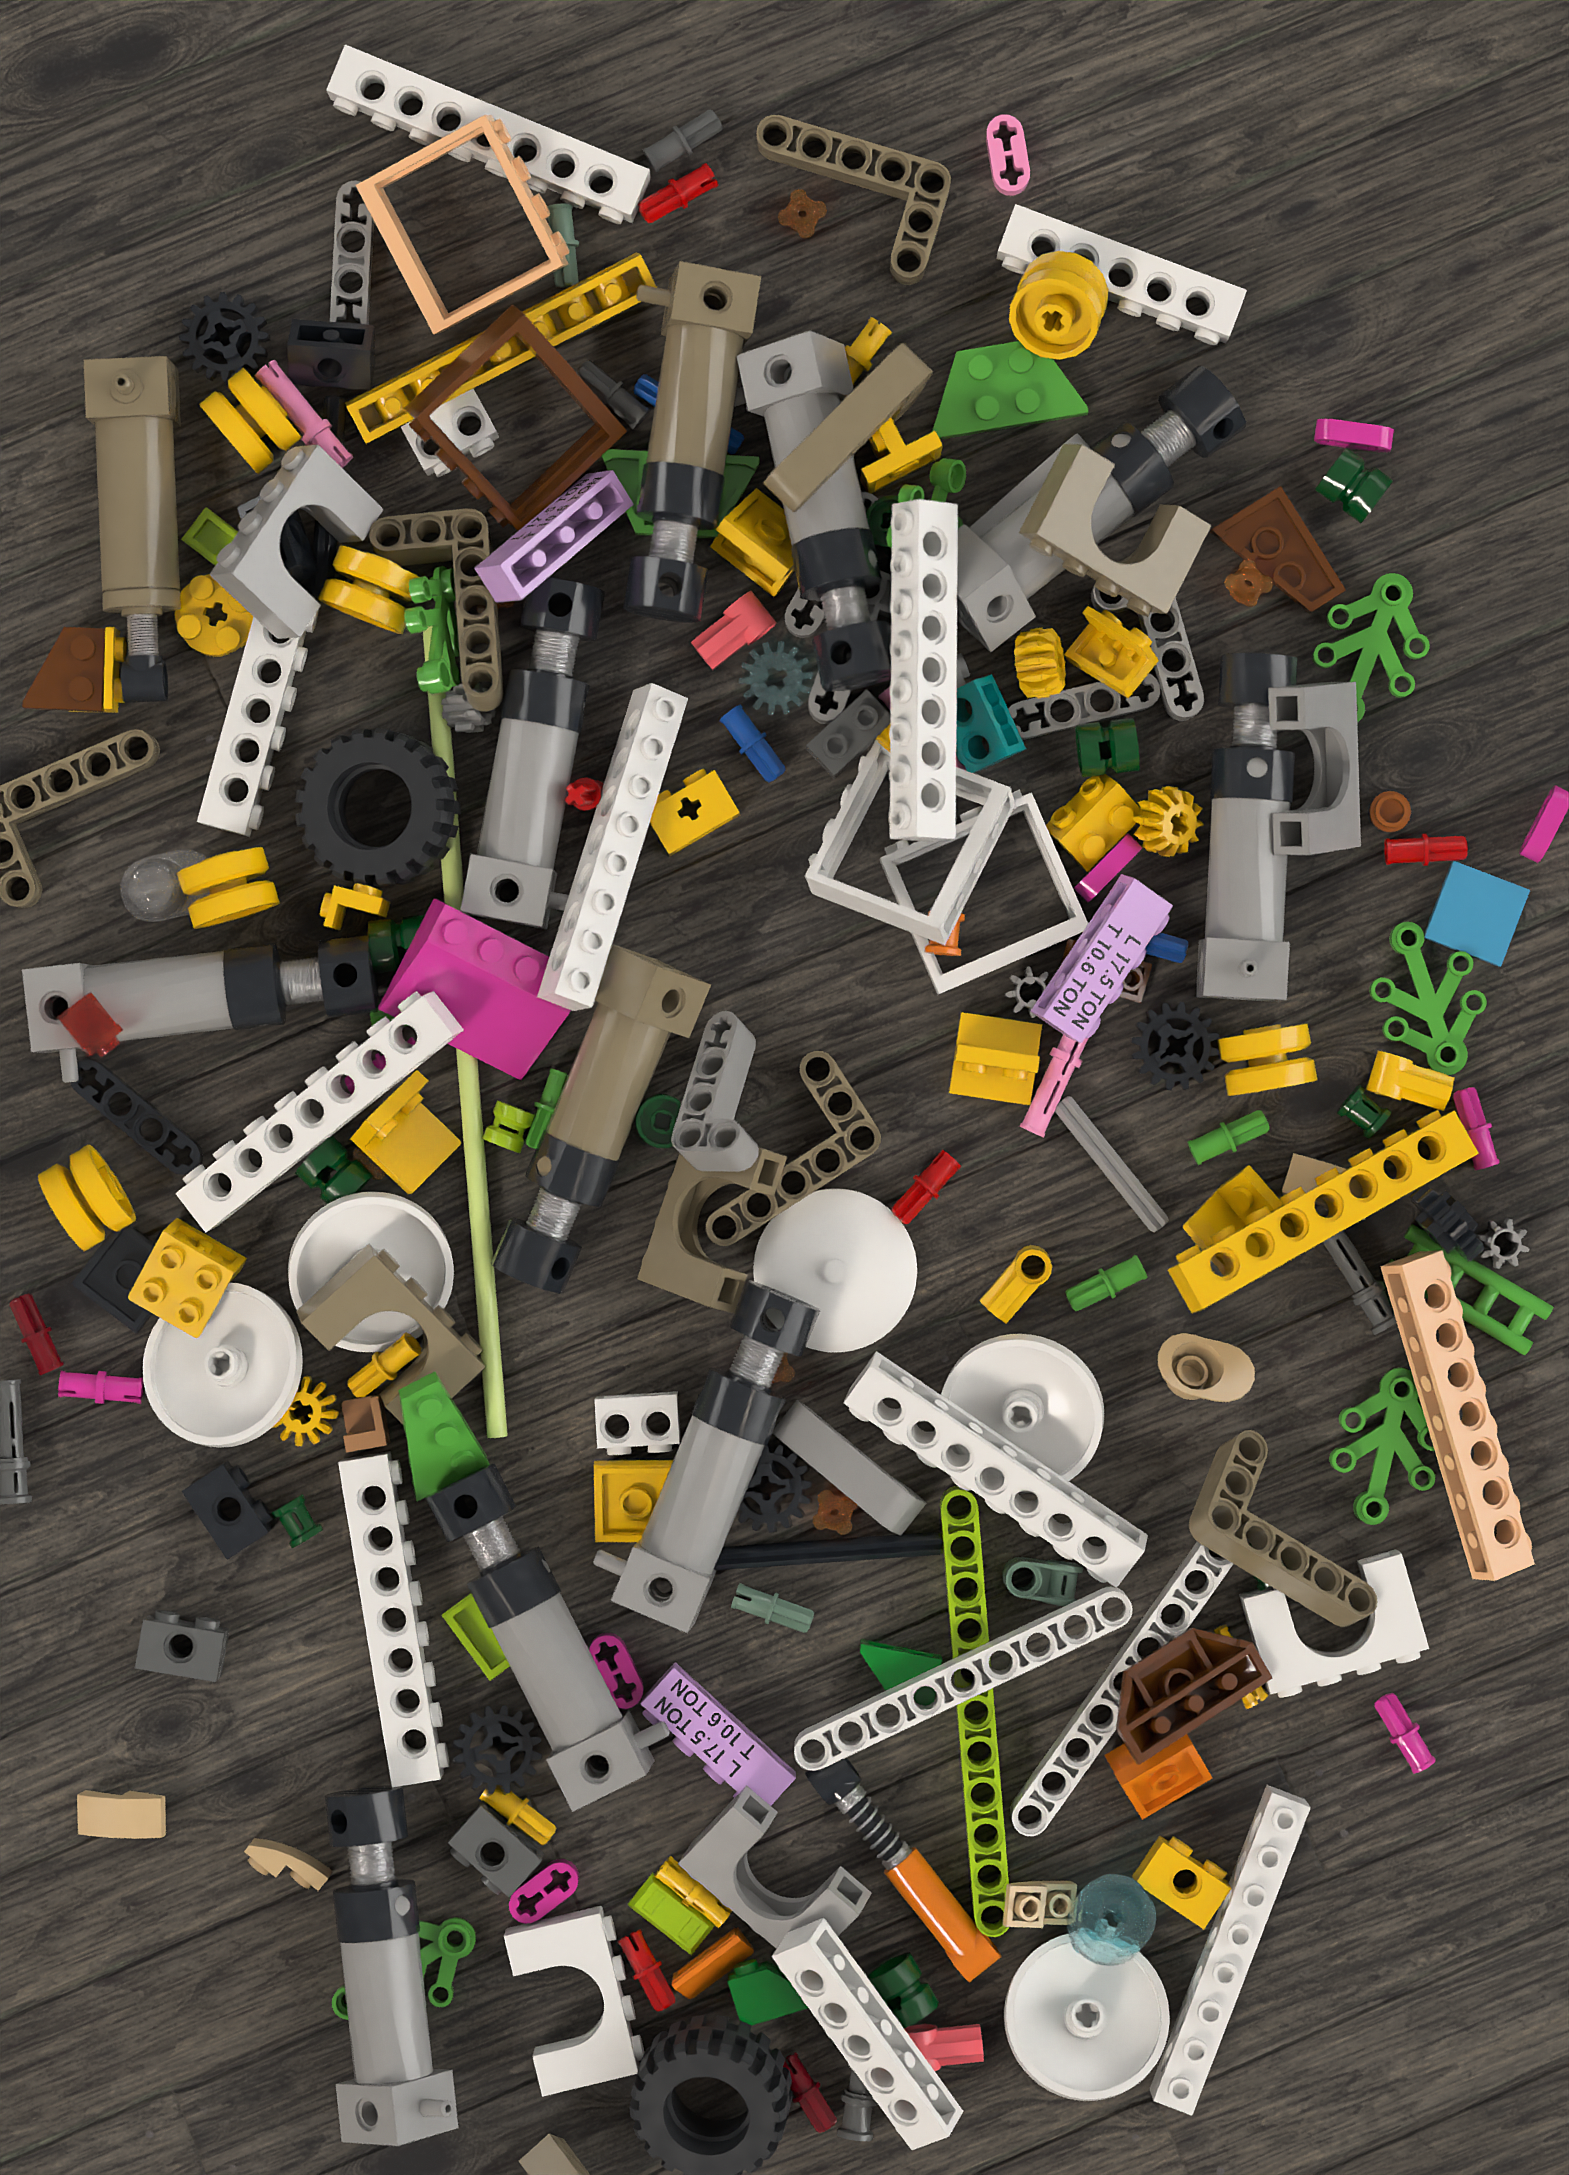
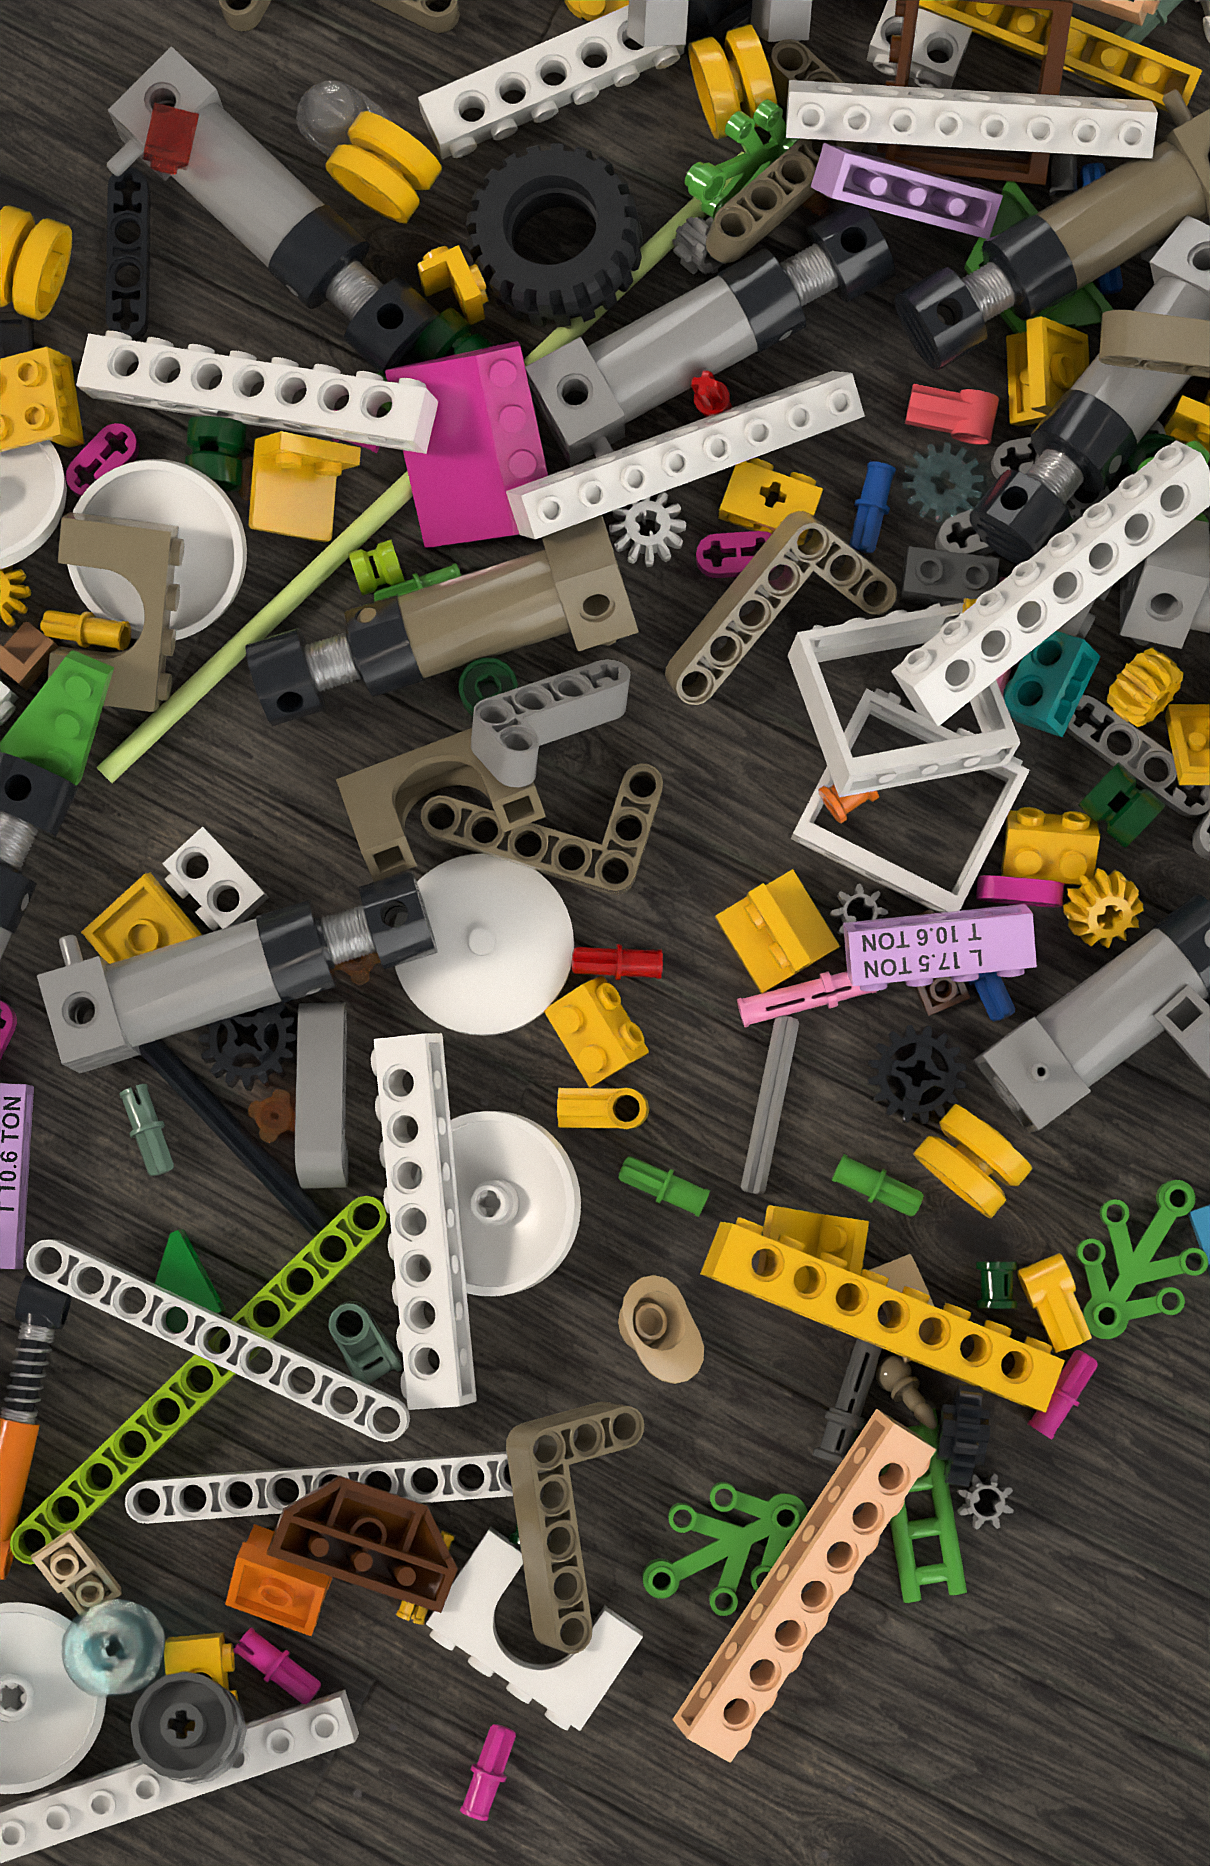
camera: 60 degrees right, 5 degrees down
none -> dark pink beam [65,423,140,498]
none -> dark grey wheel [130,1672,247,1785]
none -> dark pink axle [233,1627,321,1704]
none -> yellow bracket [544,976,649,1088]
none -> white gear [609,492,686,567]
none -> dark tan beam [665,511,897,705]
none -> dark pink beam [696,531,777,578]
none -> white brick [786,80,1158,158]
none -> dark tan bar [875,1355,937,1429]

